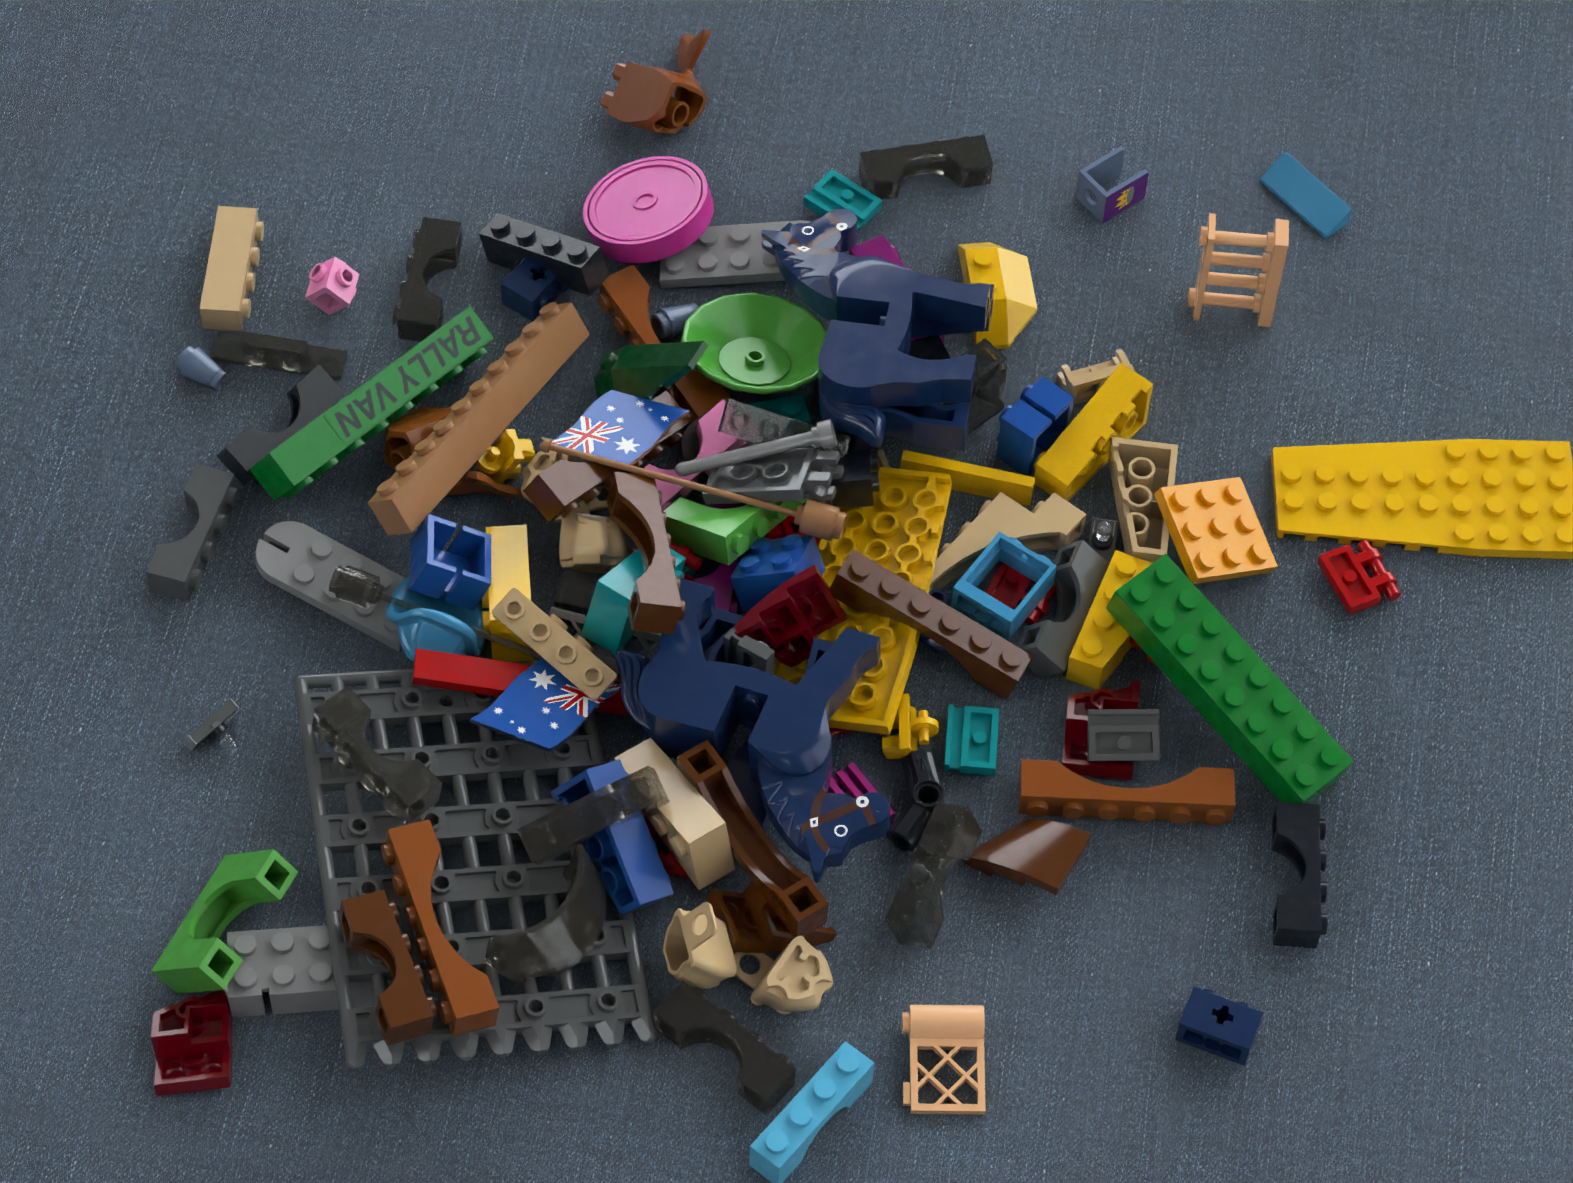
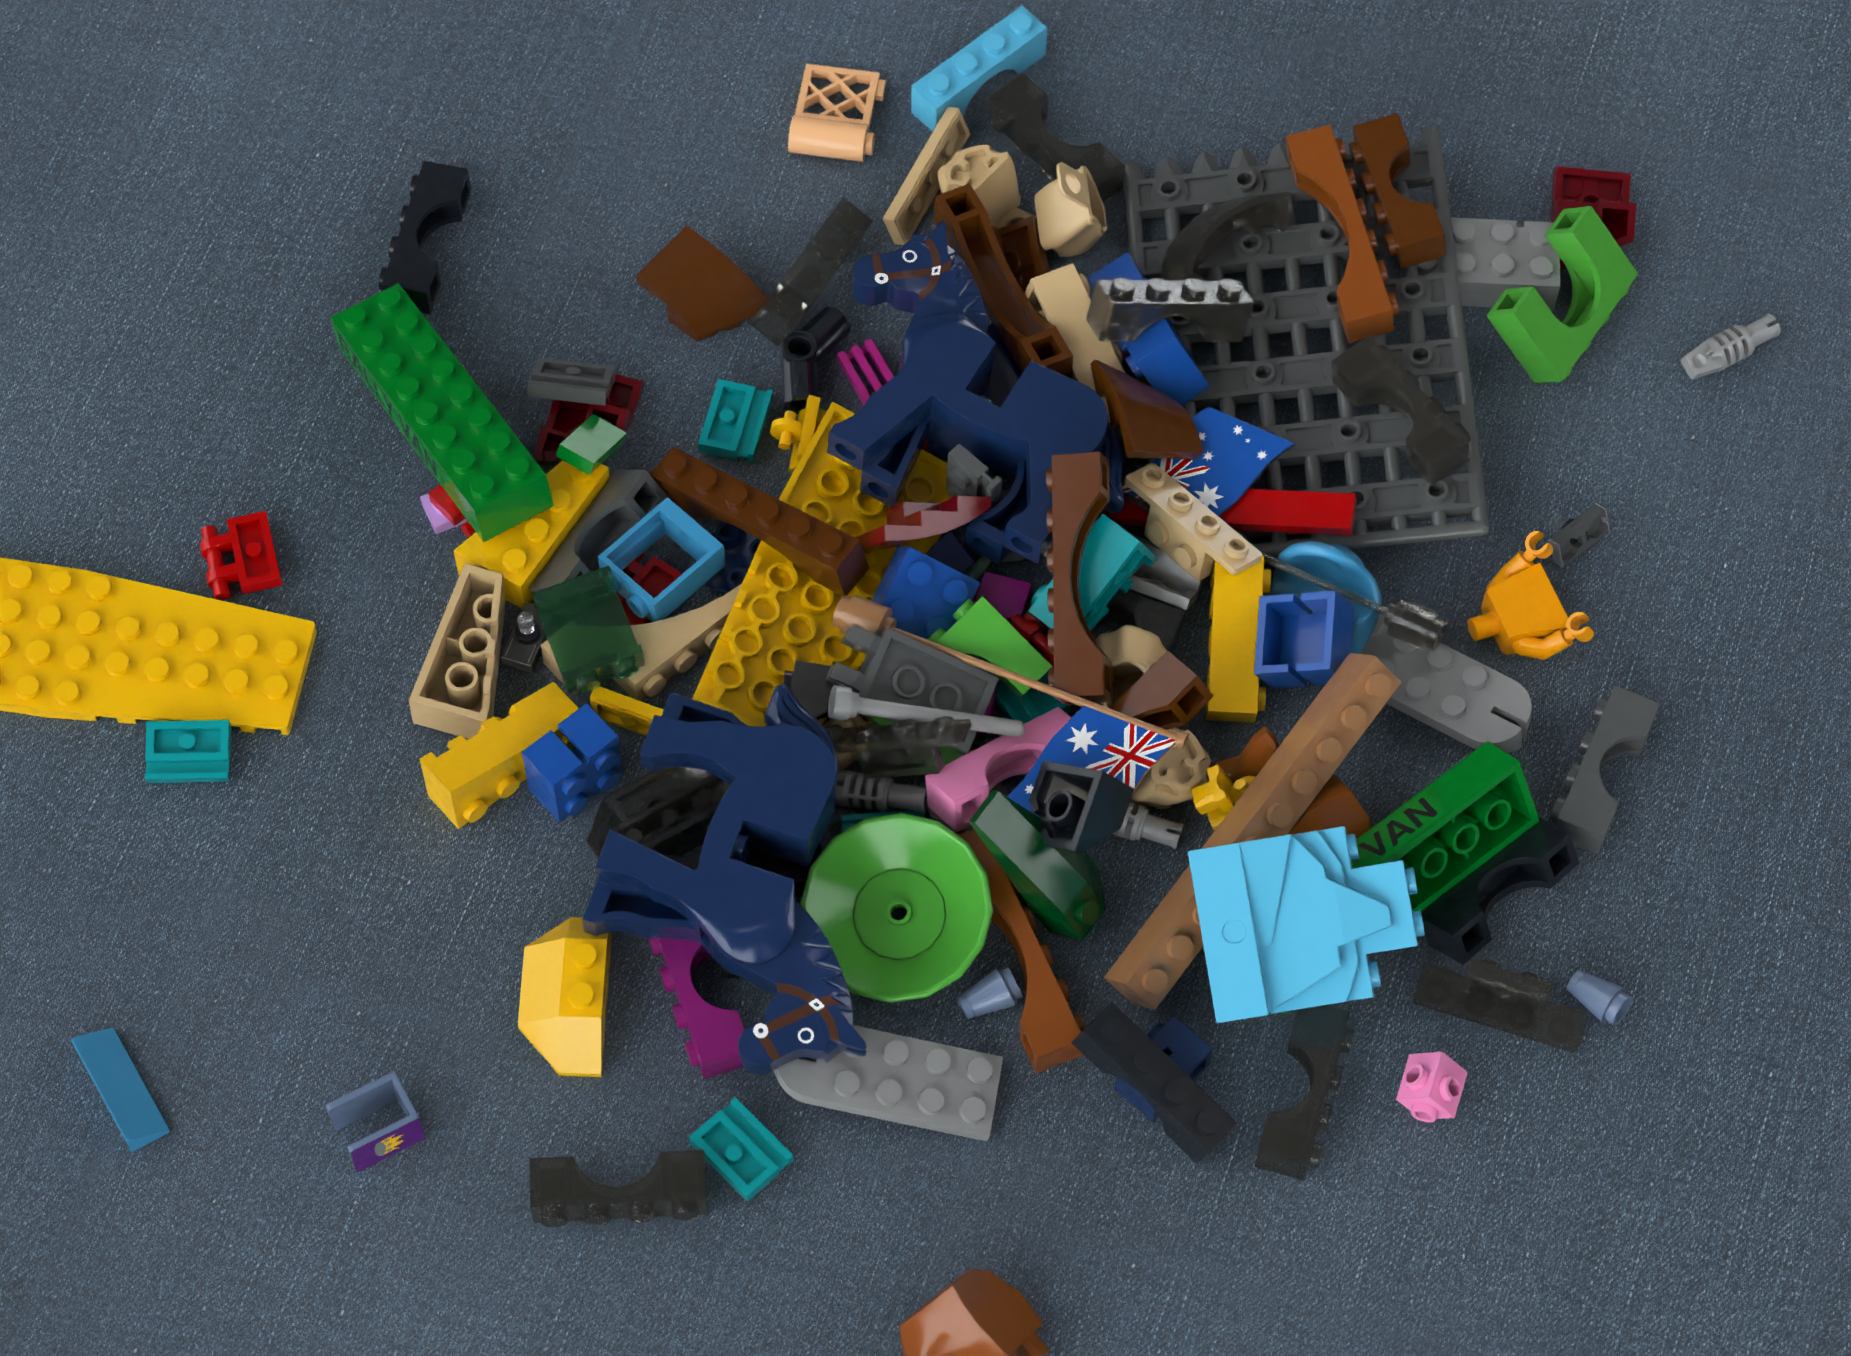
camera: 170 degrees left, 5 degrees up
tan brick [199,206,264,331] -> none
brick [583,156,714,263] -> none
dark orange arch [1018,759,1236,825] -> none
tan hinge [1057,349,1134,405] -> none
light orange plate [1154,477,1278,584] -> none
dark blue brick [1175,987,1263,1066] -> none
light nougat fence [1187,213,1289,327] -> none
none -> teal plate [145,720,231,783]
none -> clear green panel [532,566,645,693]
none -> tile [555,414,627,475]
none -> tan tile [883,107,970,246]
none -> black slope [1029,761,1134,854]
none -> reddish brown slope [1090,359,1203,459]
none -> medium azure panel [1188,826,1425,1023]
none -> light orange torso [1467,531,1594,660]
none -> light grey hinge [1680,314,1781,380]

